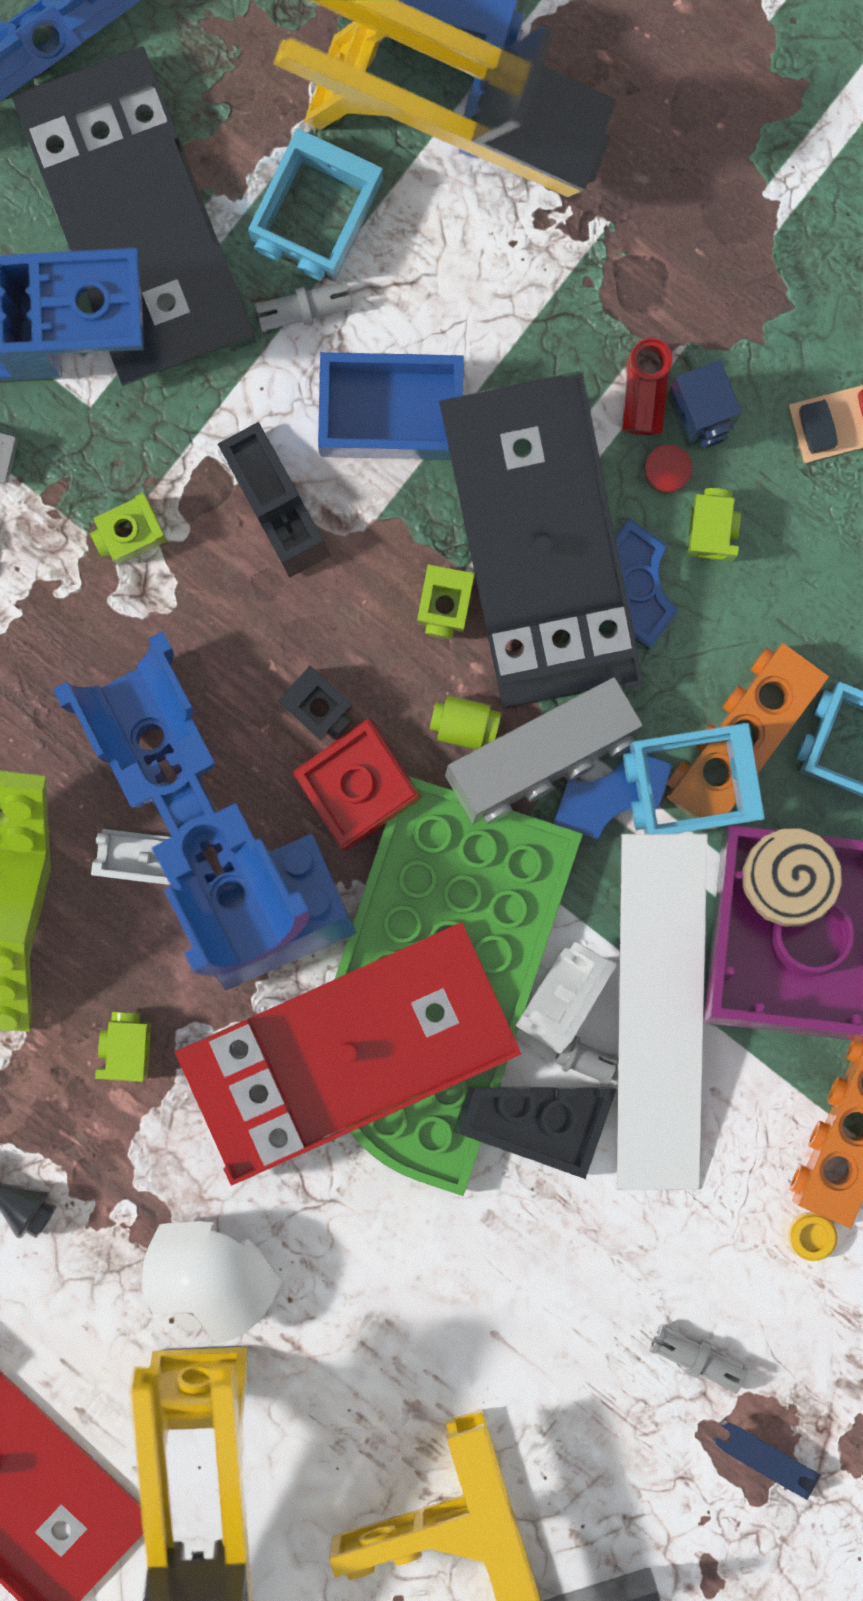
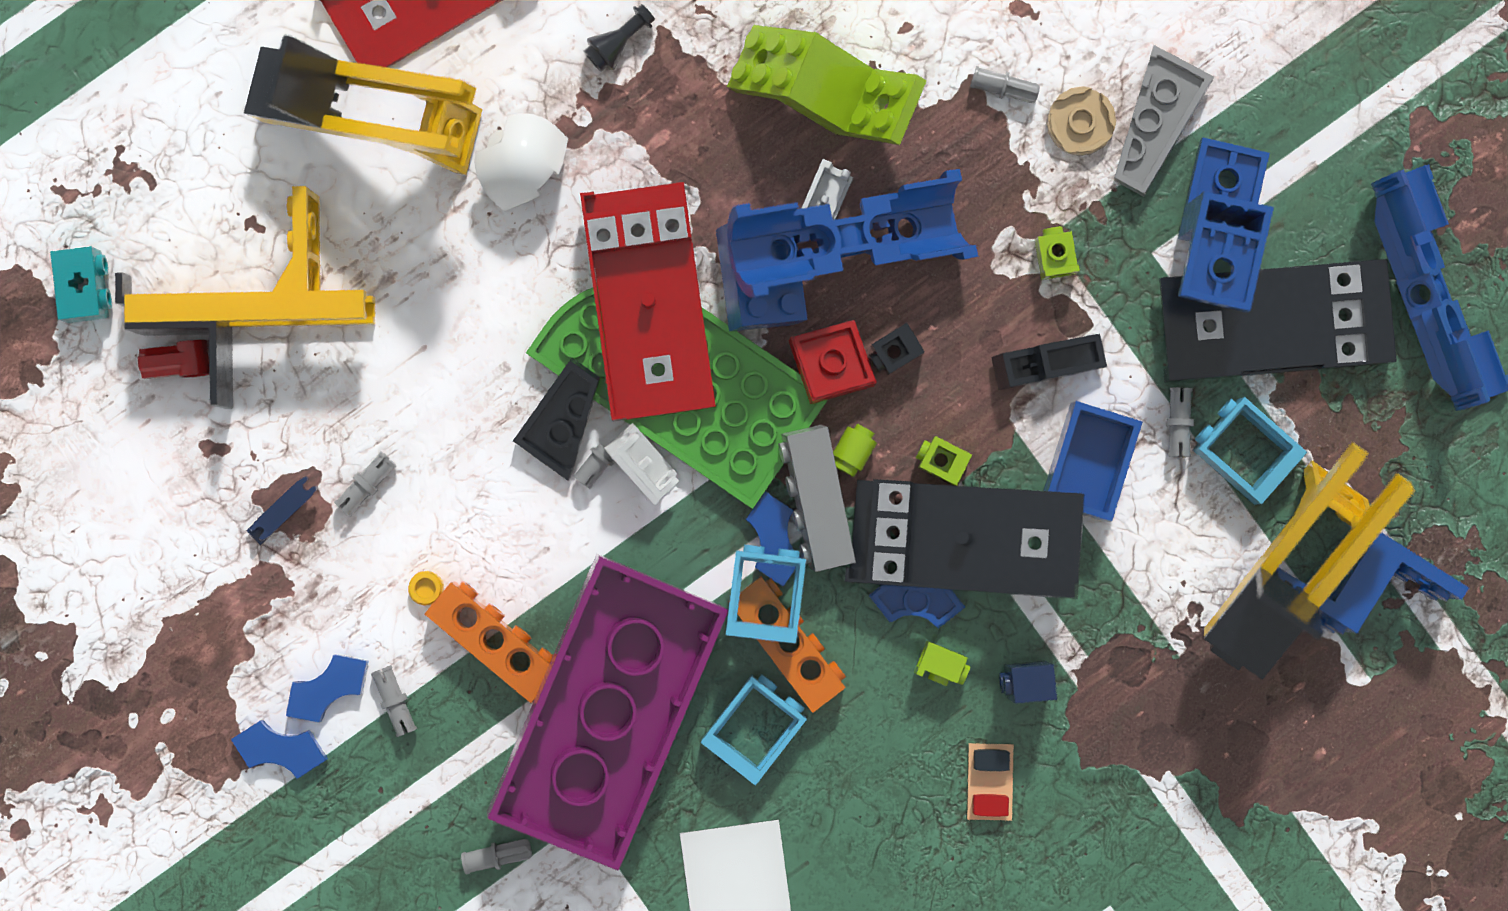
camera: 105 degrees right, 0 degrees up
lime brick [95,1011,152,1082] -> none
white sticker [617,834,707,1190] -> none
red piece [621,338,673,436] -> none
red tile [644,445,692,494] -> none
tan tile [743,829,841,926] -> none

